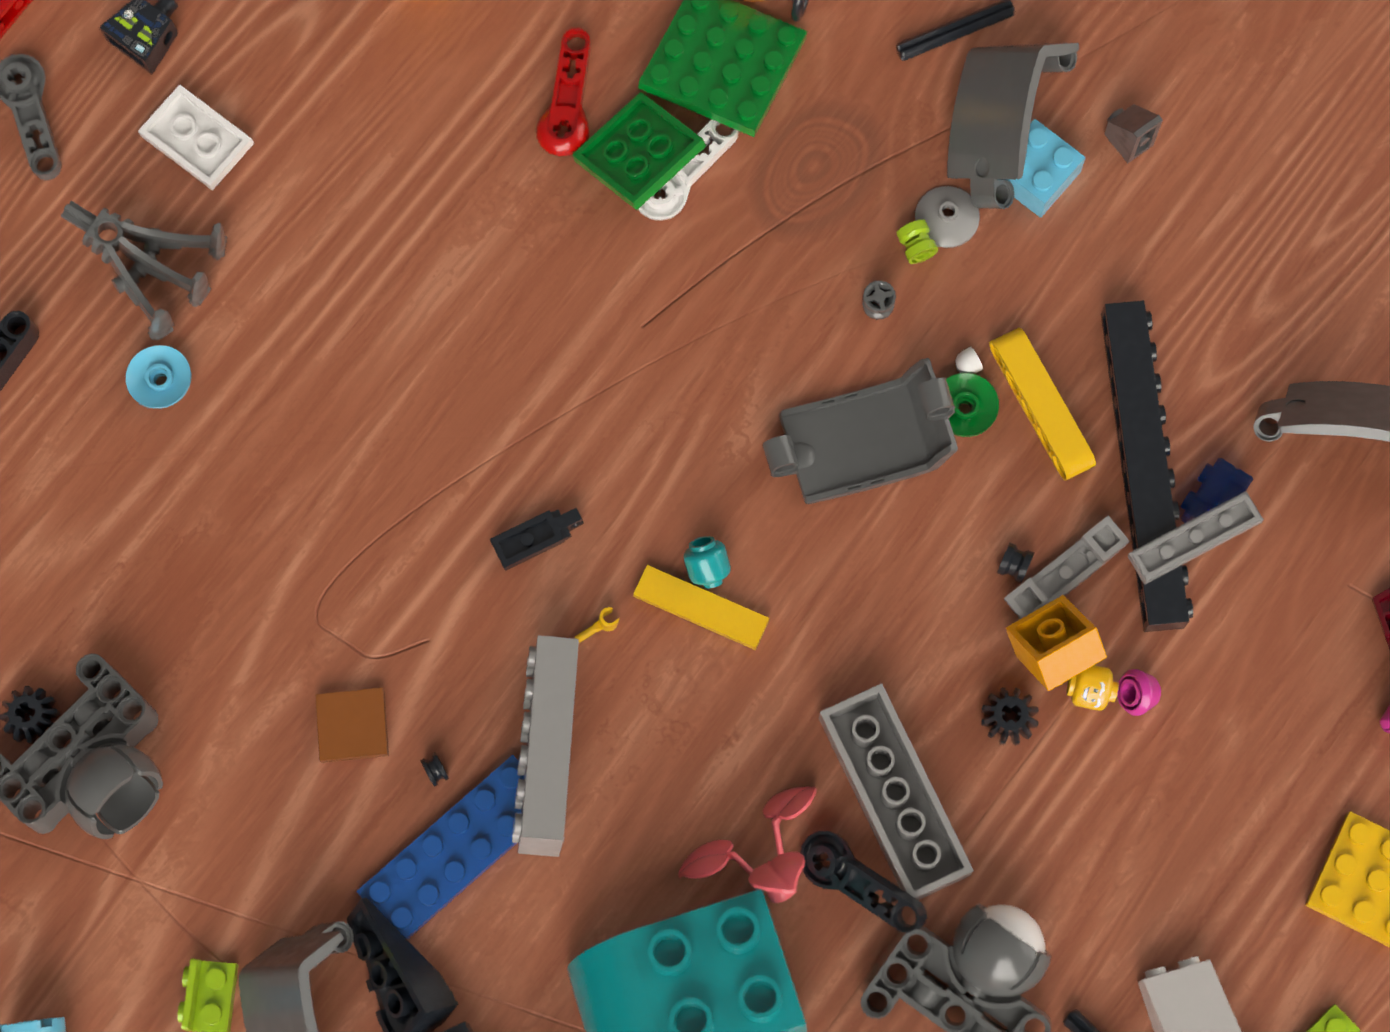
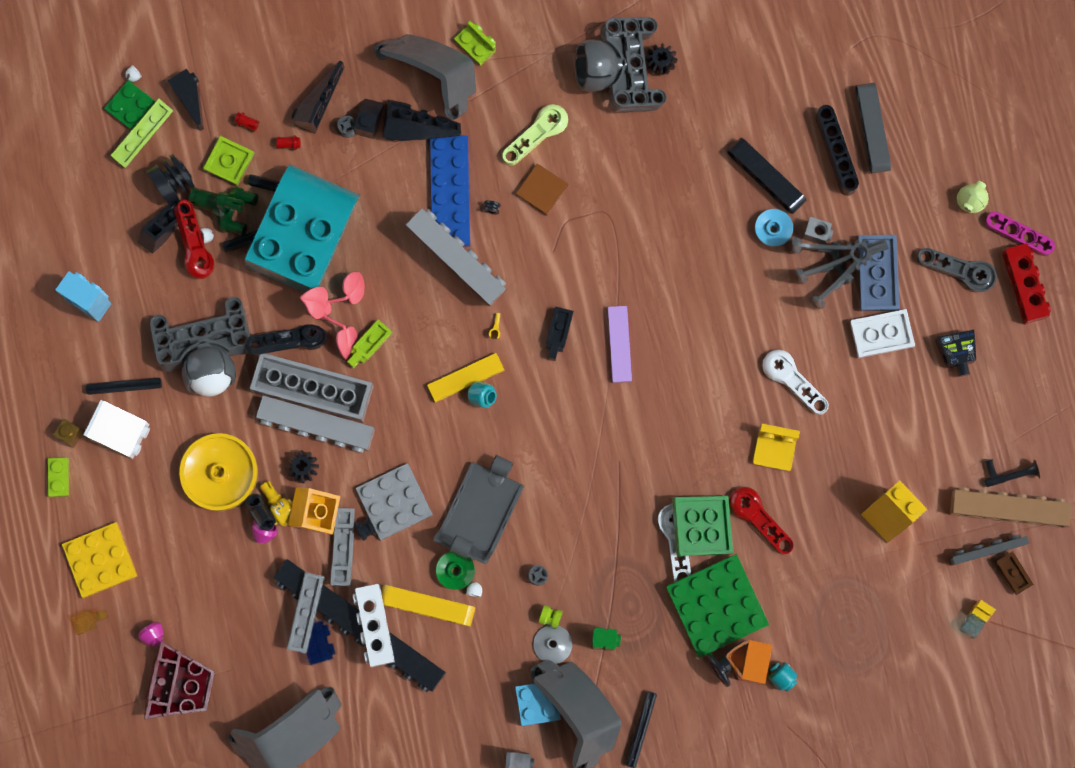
camera: 125 degrees right, 5 degrees up
none -> yellow dish [179,433,258,511]
none -> black piece [245,494,276,531]
none -> light grey brick [256,396,375,453]
none -> yellow pin [260,481,282,506]
none -> lime hinge [347,320,393,369]
none -> white brick [353,584,395,667]
none -> light grey plate [356,463,433,541]
none -> yellowish green beam [503,104,568,166]
none -> green brick [592,628,621,651]
none -> lavender tile [608,306,632,383]
none -> black beam [727,138,807,214]
none -> yellow bracket [753,424,800,471]
none -> white beam [762,349,829,415]
none -> light grey brick [803,217,834,245]
none -> sand blue plate [858,235,900,311]

